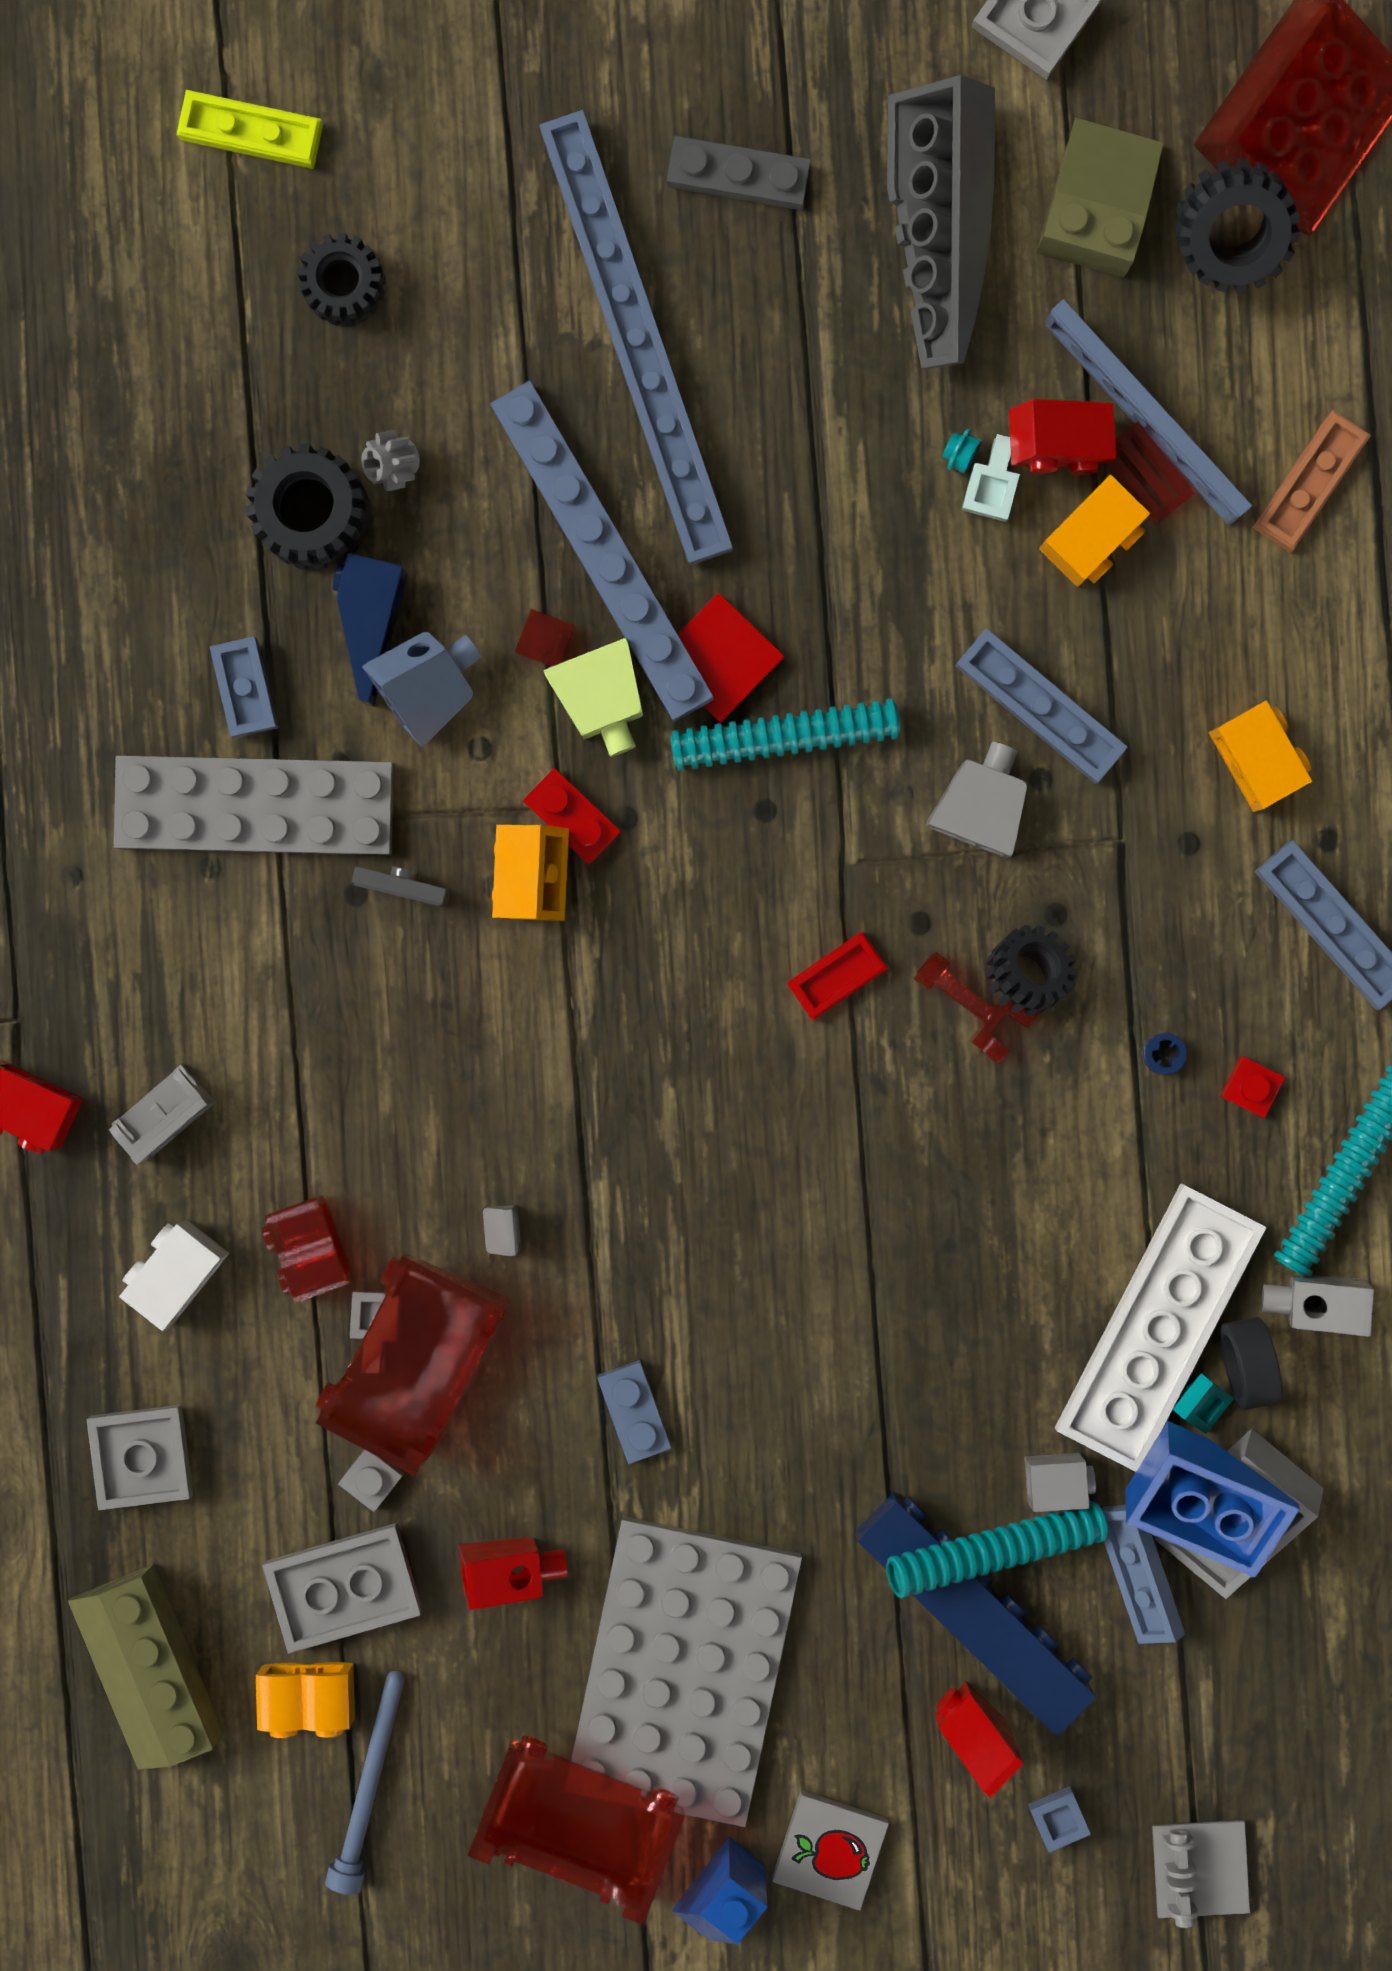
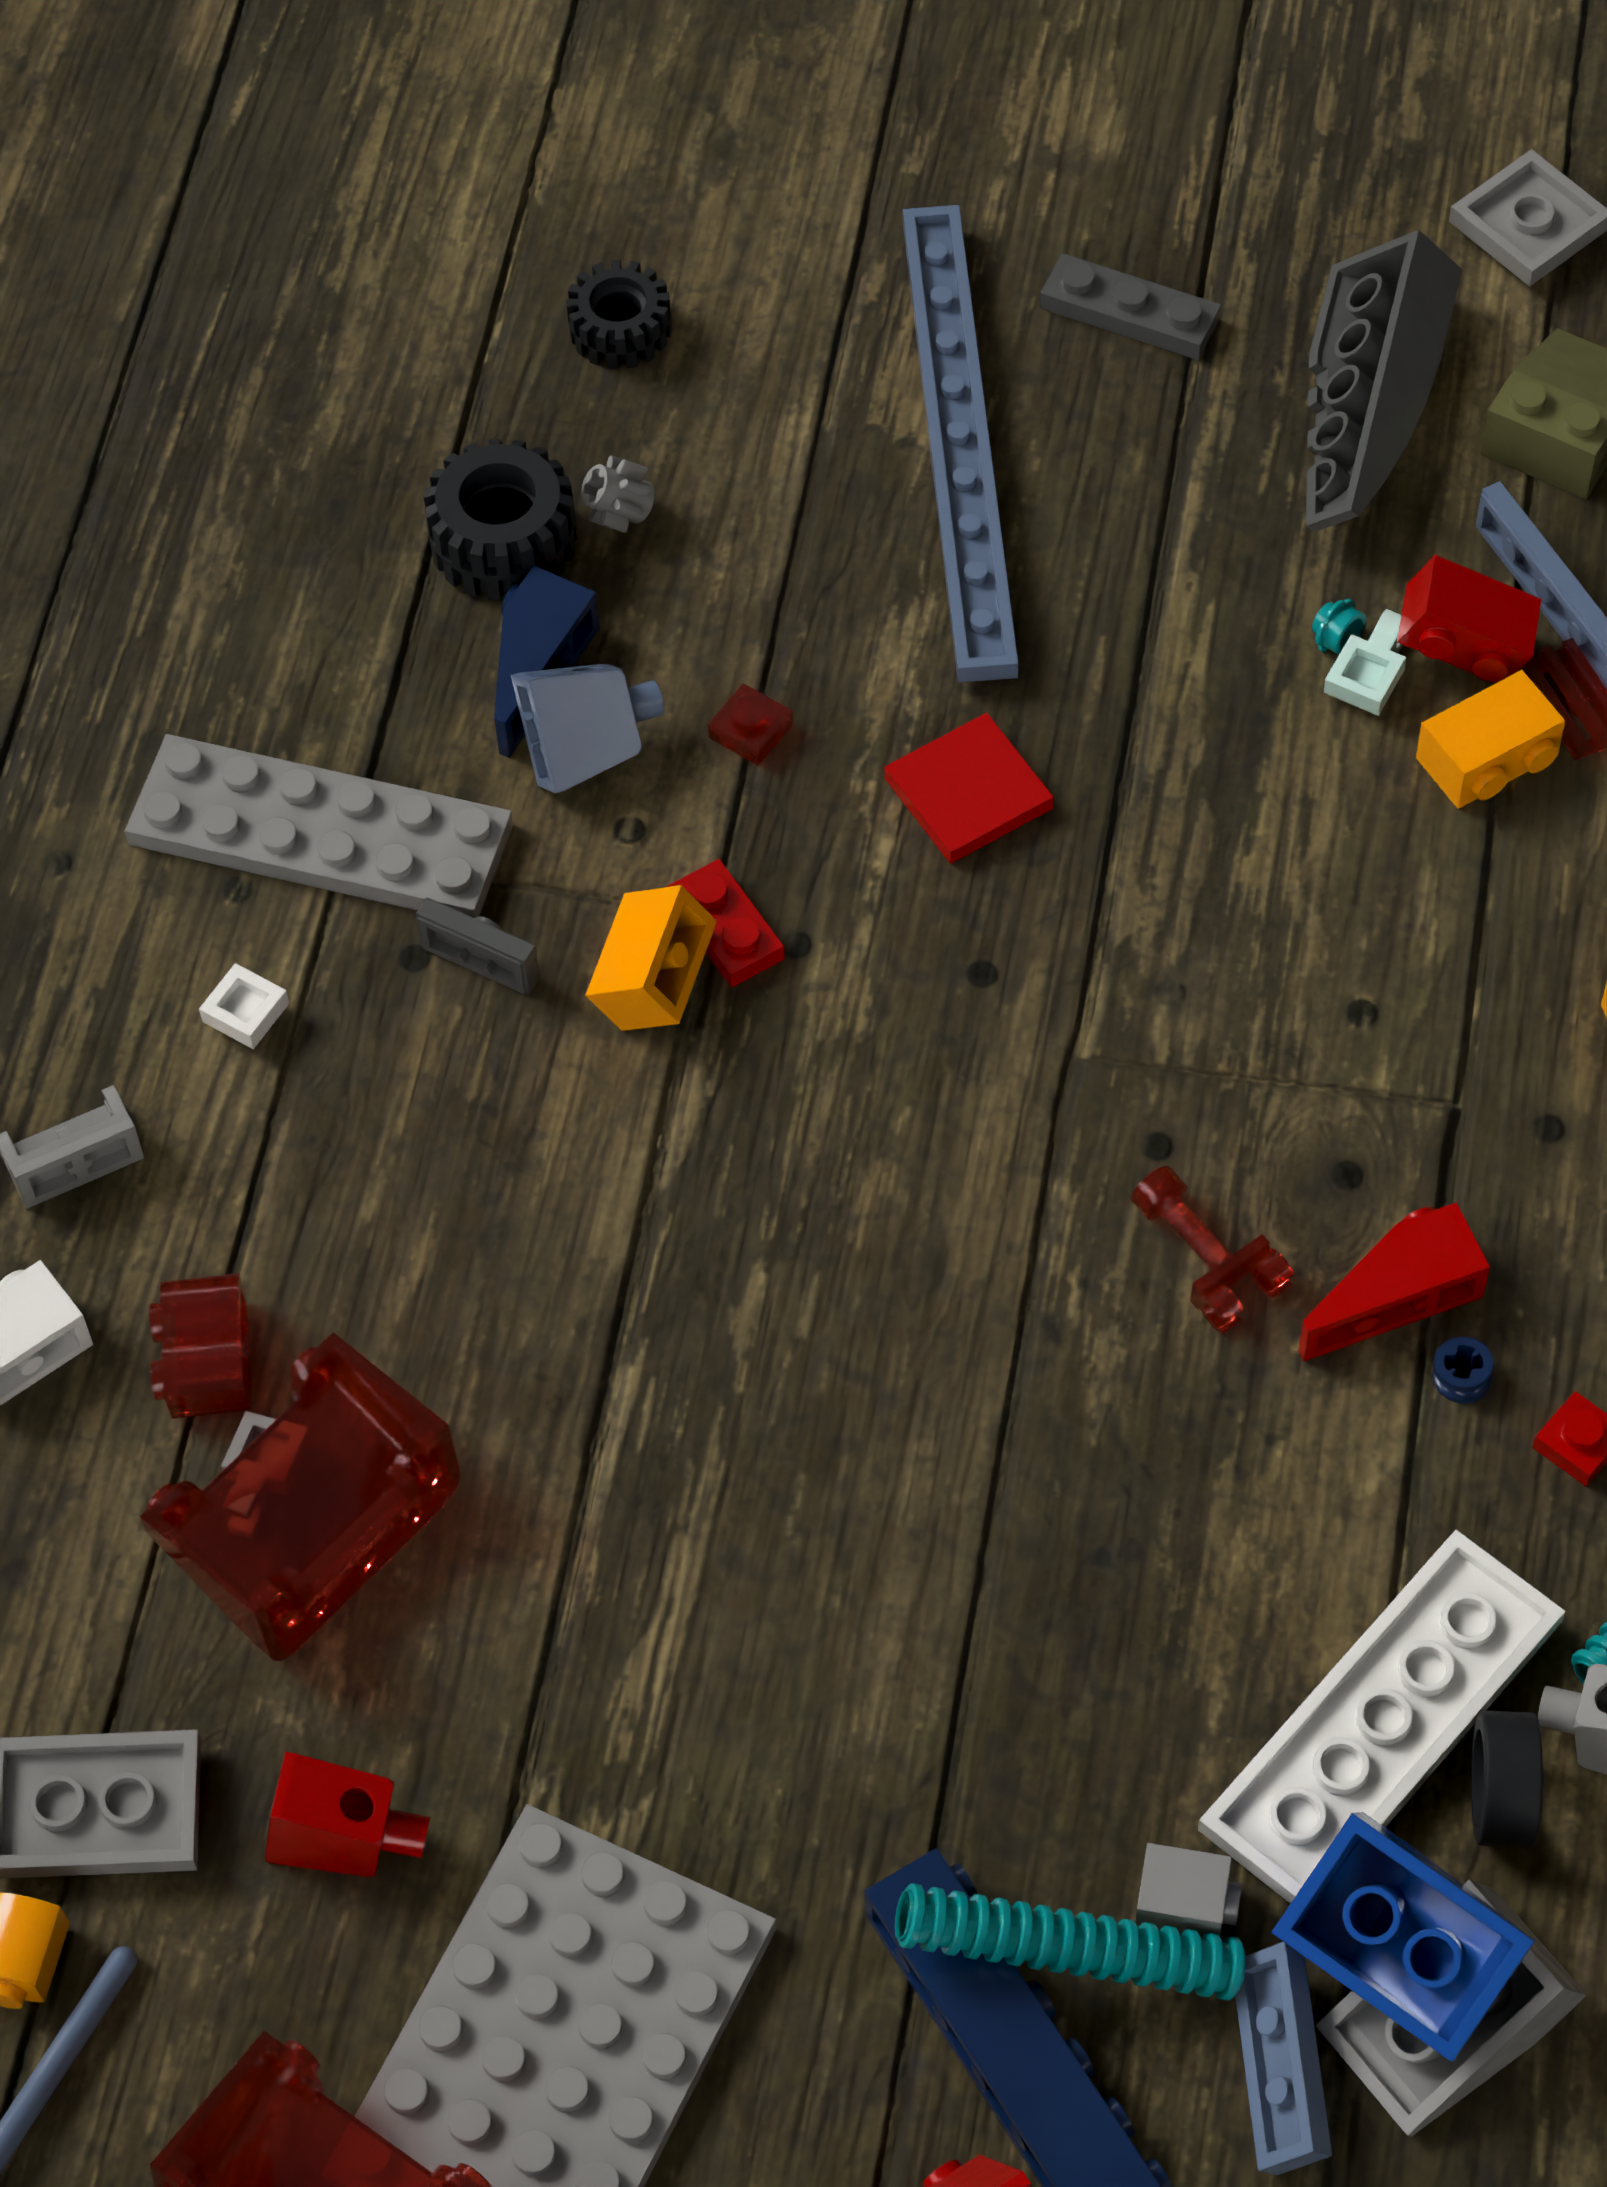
camera: 20 degrees right, 30 degrees down
neon yellow tile [176,90,323,169] -> none
sand blue plate [210,636,278,738] -> none
light grey plate [338,1444,404,1512] -> none
light grey slope [483,1205,521,1256] -> none
sand blue plate [490,381,714,722] -> none
yellowish green torso [543,638,643,757] -> none
sand blue plate [597,1359,672,1464] -> none
teal piece [670,698,900,771] -> none
red tile [786,931,888,1021] -> none
light grey torso [925,742,1027,858] -> none
sand blue plate [955,628,1128,784] -> none
black tyre [985,925,1078,1016] -> none
teal plate [1173,1374,1234,1434] -> none
none -> white plate [199,963,289,1049]
none -> red slope [1298,1202,1490,1362]

